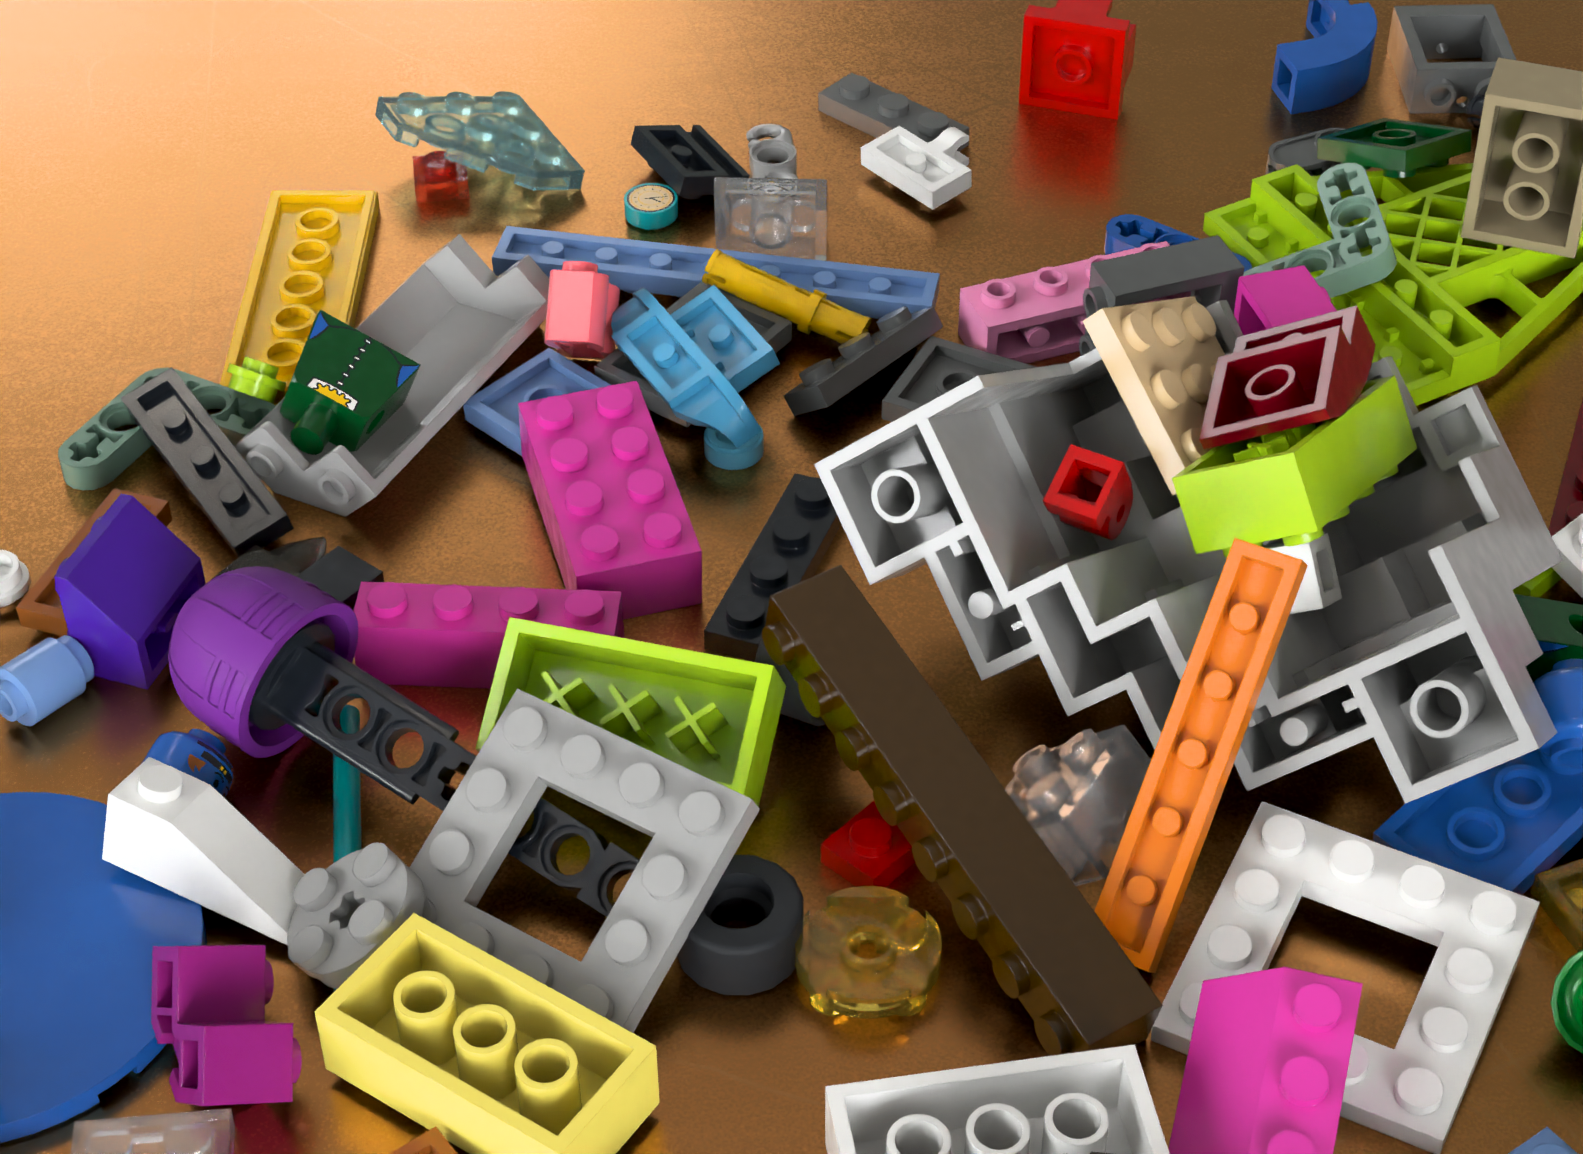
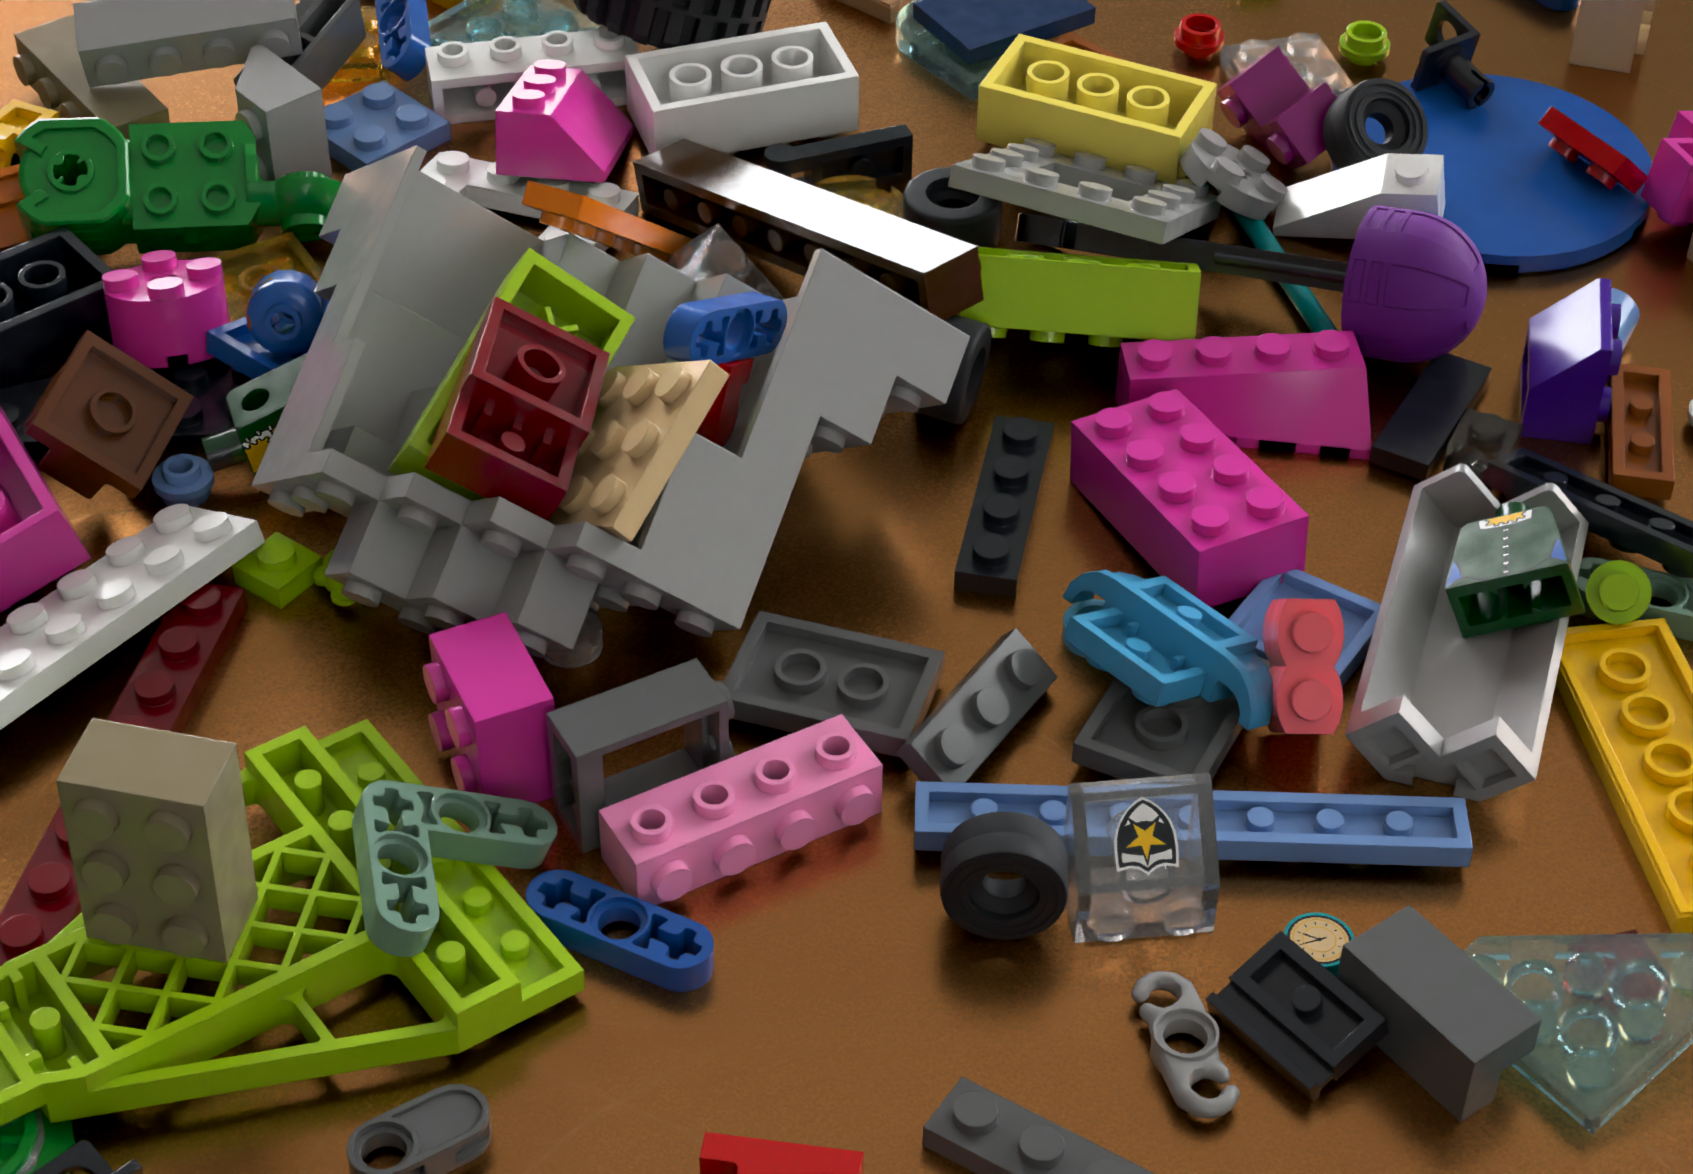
camera: 170 degrees right, 0 degrees up
yellow pin [702,249,871,344] -> none
white plate [860,126,972,210] -> none
dark green plate [1317,118,1472,178] -> none
none -> blue beam [663,291,787,364]
none -> black plate [764,124,913,195]
none -> black tyre [940,812,1069,940]
none -> black tyre [1323,78,1428,169]
none -> dark grey piece [1337,905,1542,1122]

